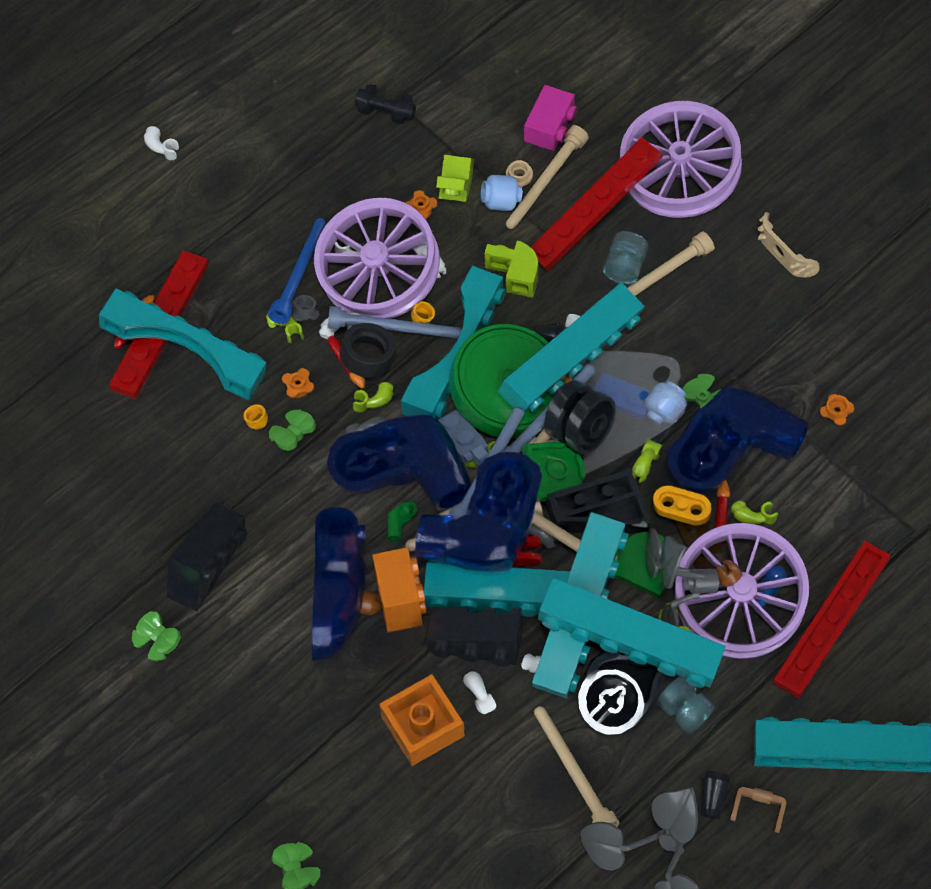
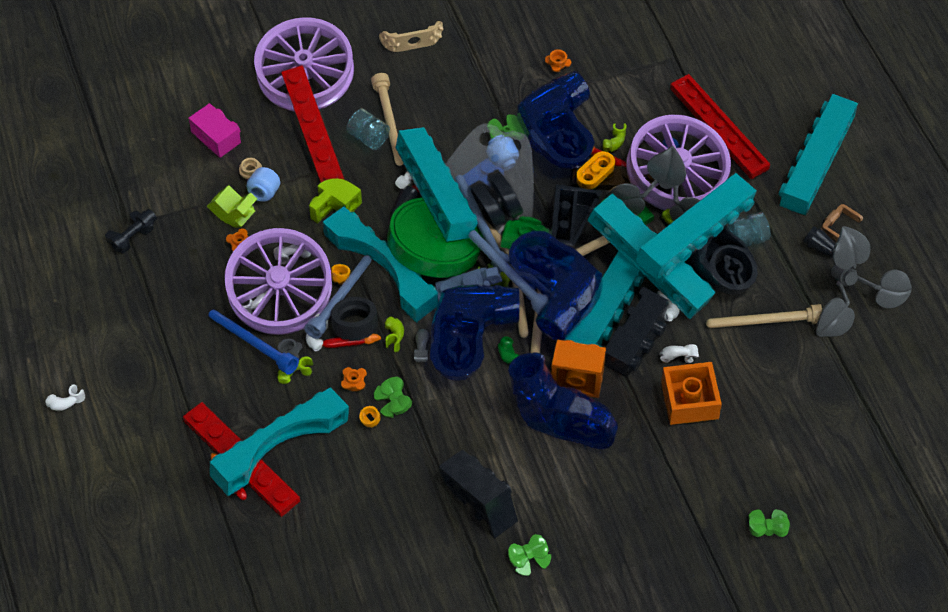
camera: 70 degrees left, 5 degrees down
tan piece [506,125,589,229] -> none
lime arm [632,439,663,483] -> none

